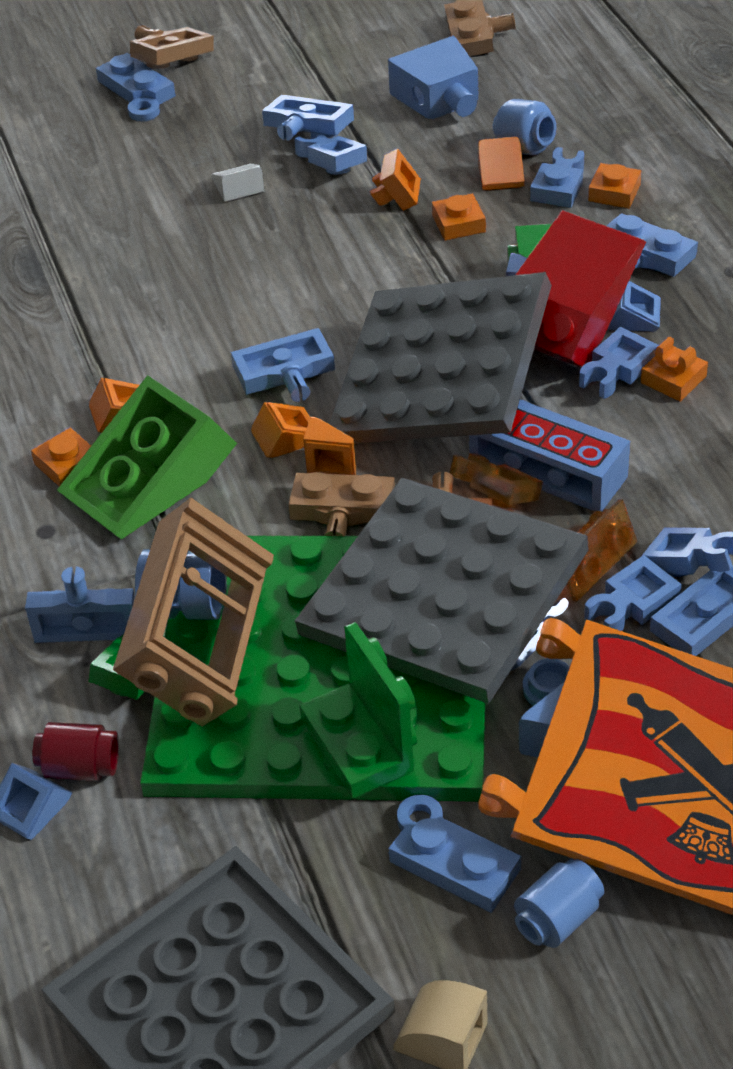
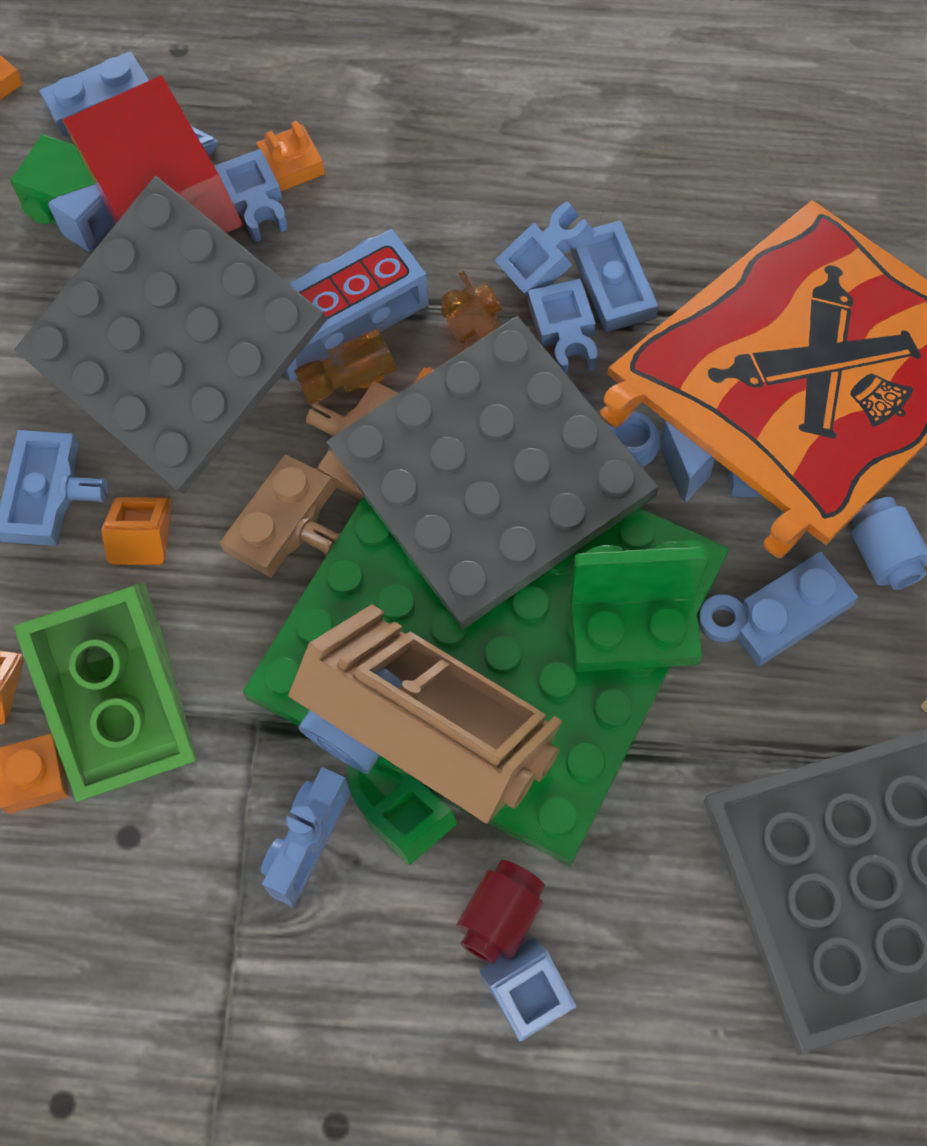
camera: 65 degrees left, 20 degrees up
orange slope [303,417,356,475] -> none

